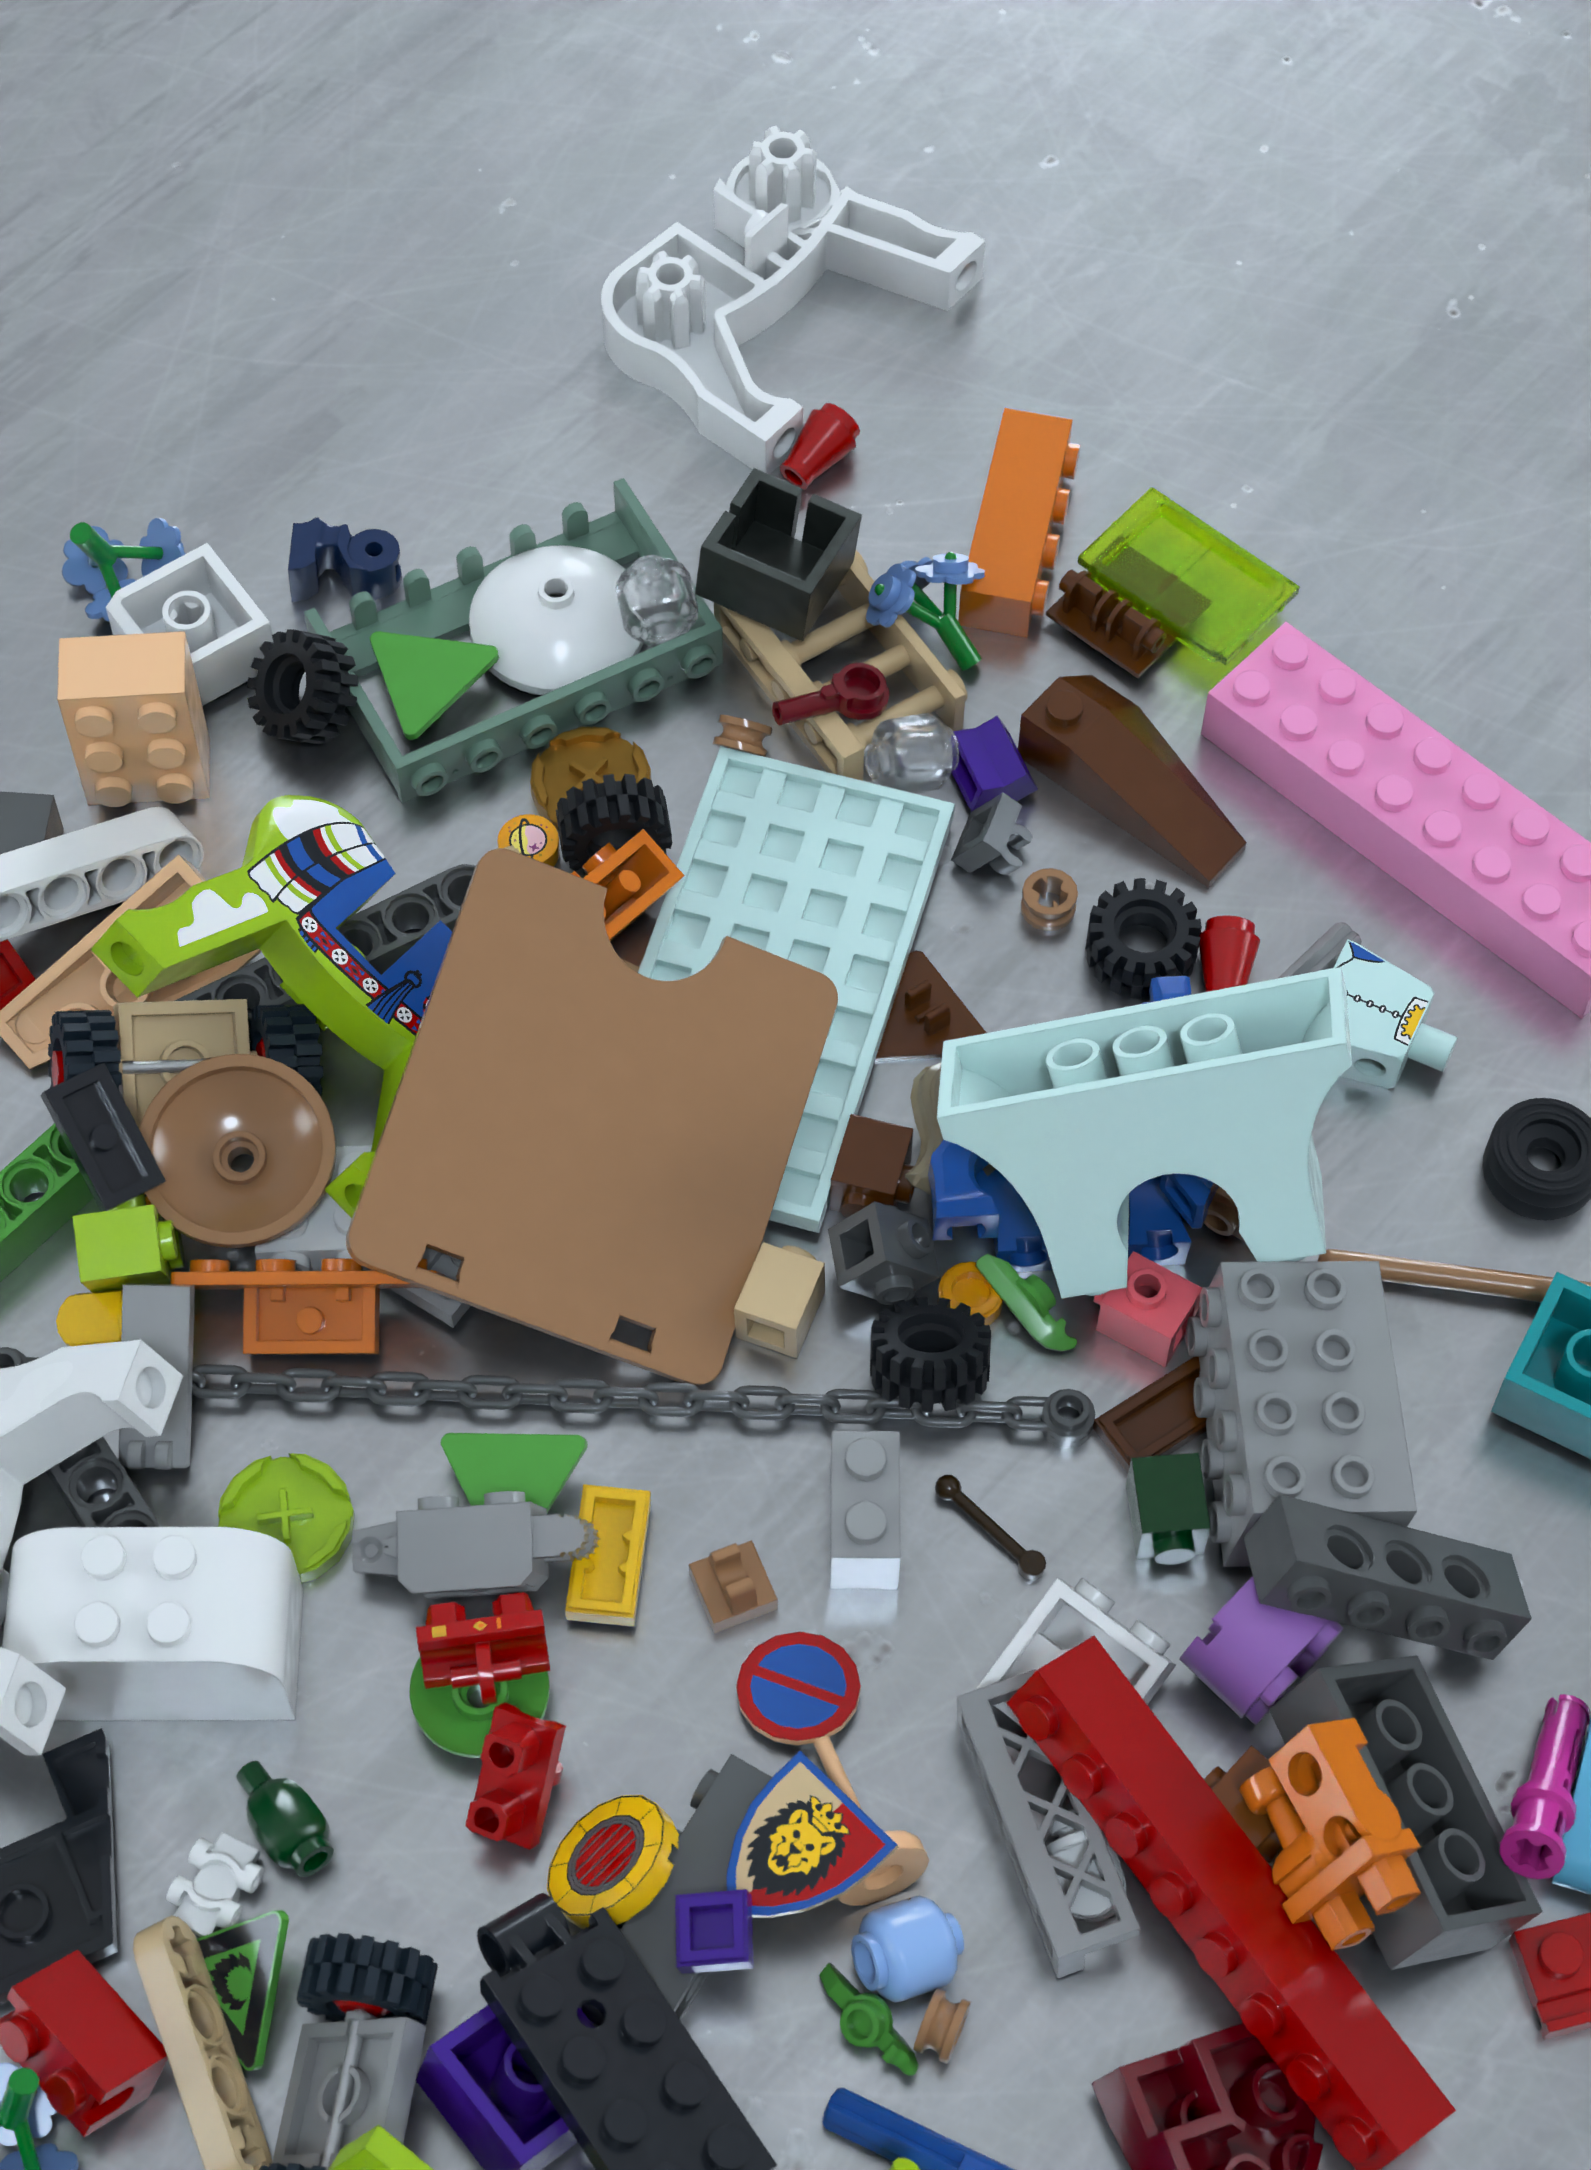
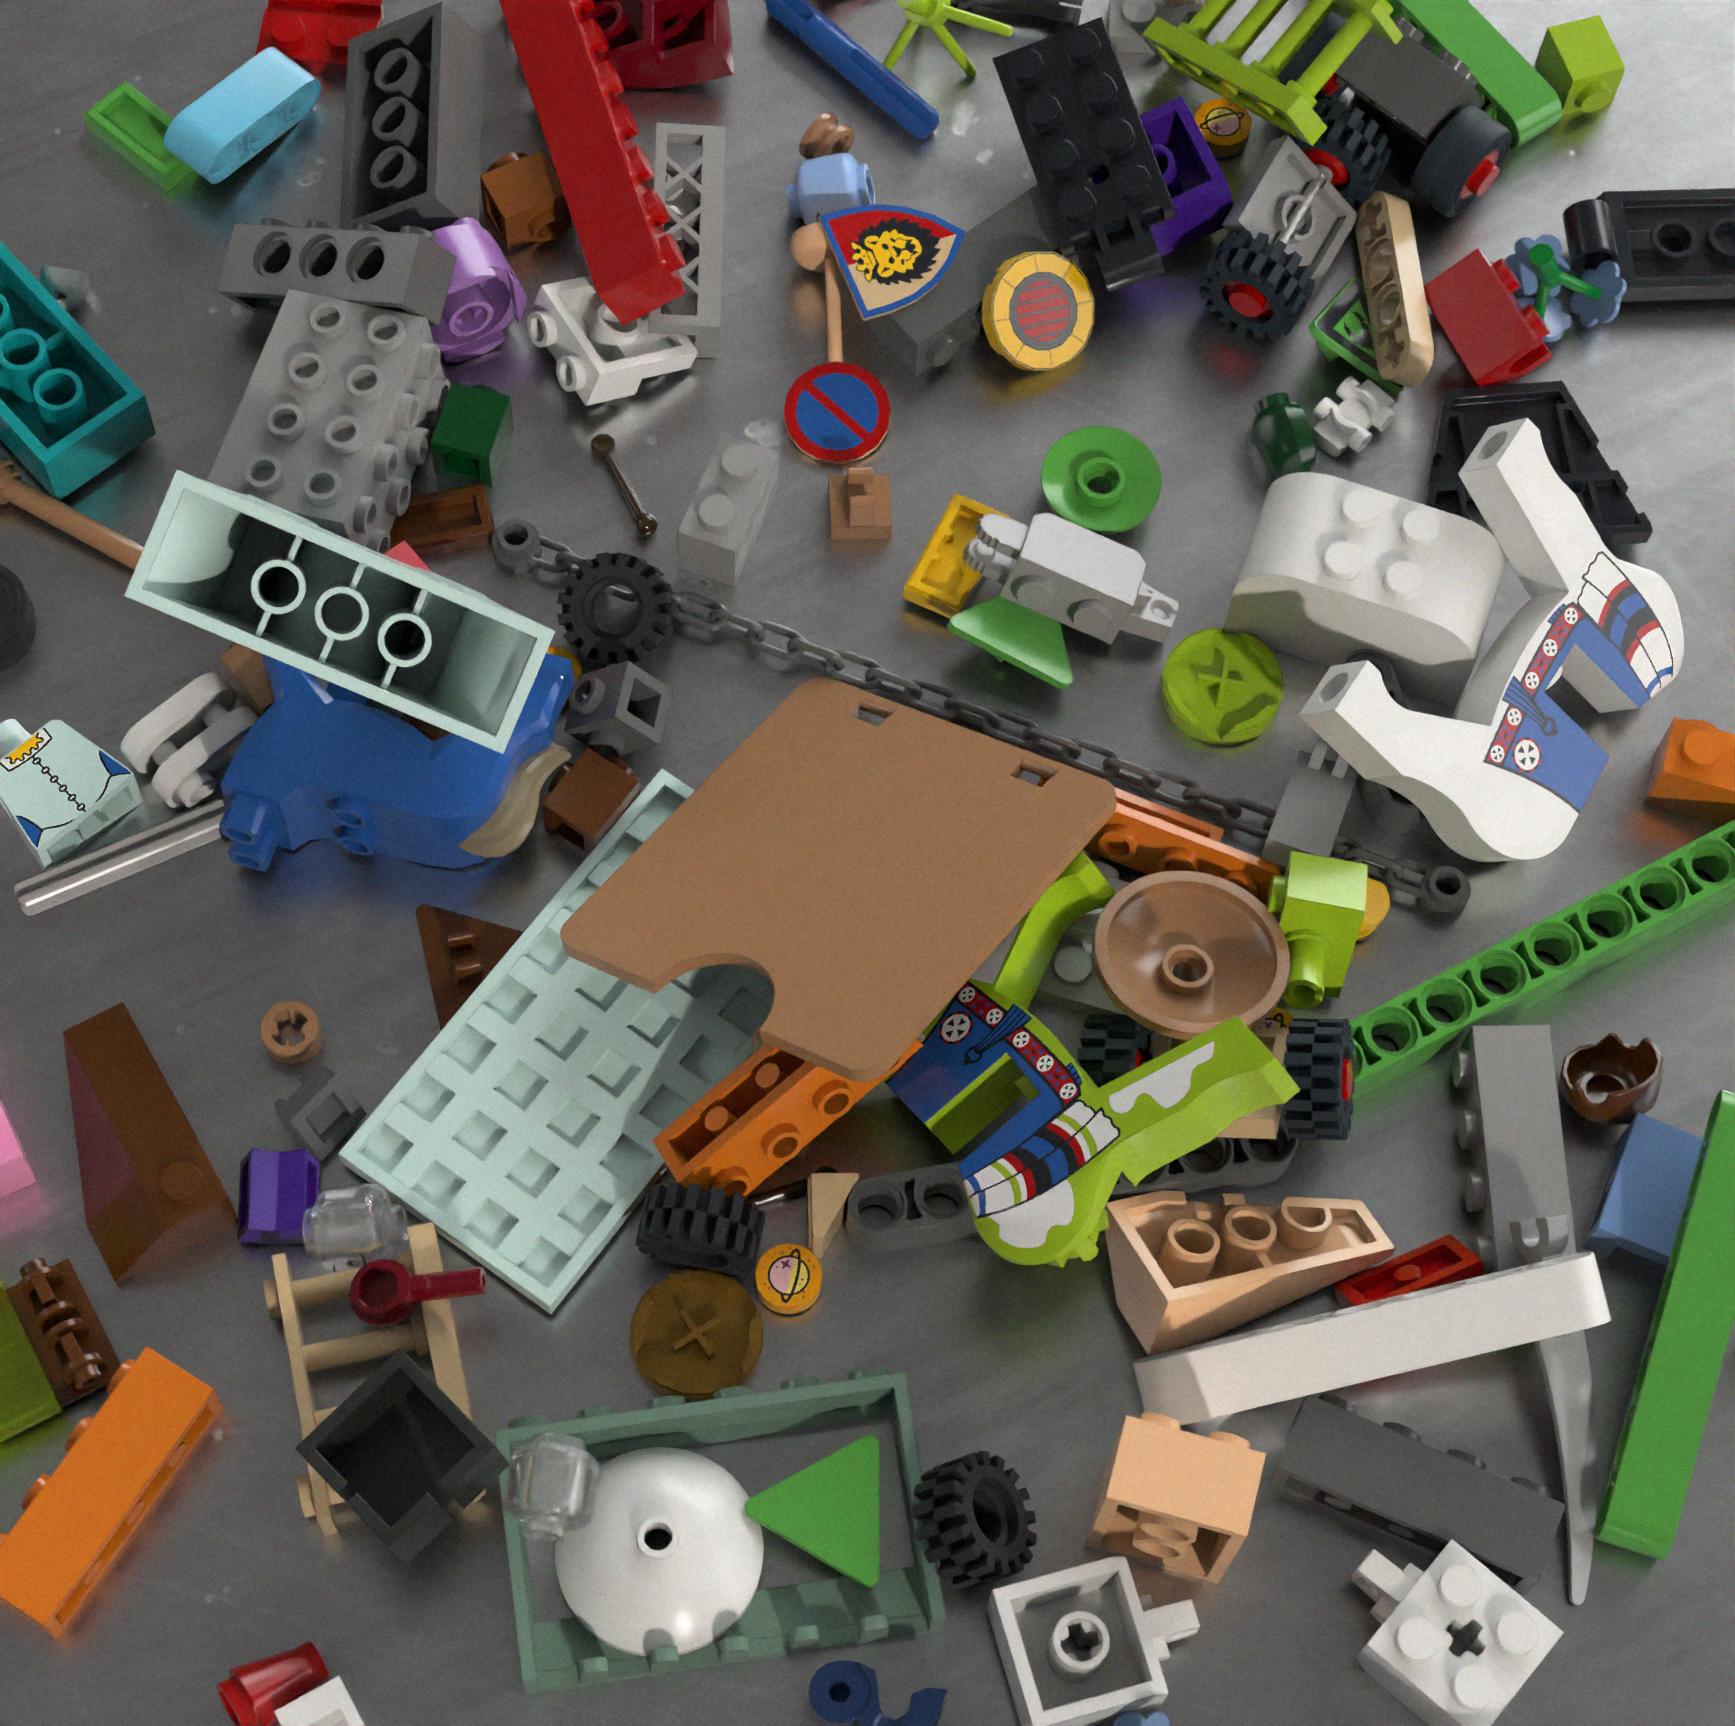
camera: 165 degrees left, 5 degrees up
black plate [40,1063,166,1212] -> none
red hips [416,1592,550,1705] -> none
red hips [465,1702,566,1850] -> none
dark purple tile [675,1889,754,1974] -> none
medium nougat bush [713,715,773,757] -> none
tan brick [734,1242,825,1359] -> none
bright green piece [819,1962,919,2076] -> none
plant [866,552,985,671] -> none
black tyre [1085,878,1202,1000] -> none
red cone [1199,915,1260,992] -> none
orange hips [1239,1718,1421,1950] -> none
dark pink pin [1500,1694,1591,1879] -> none

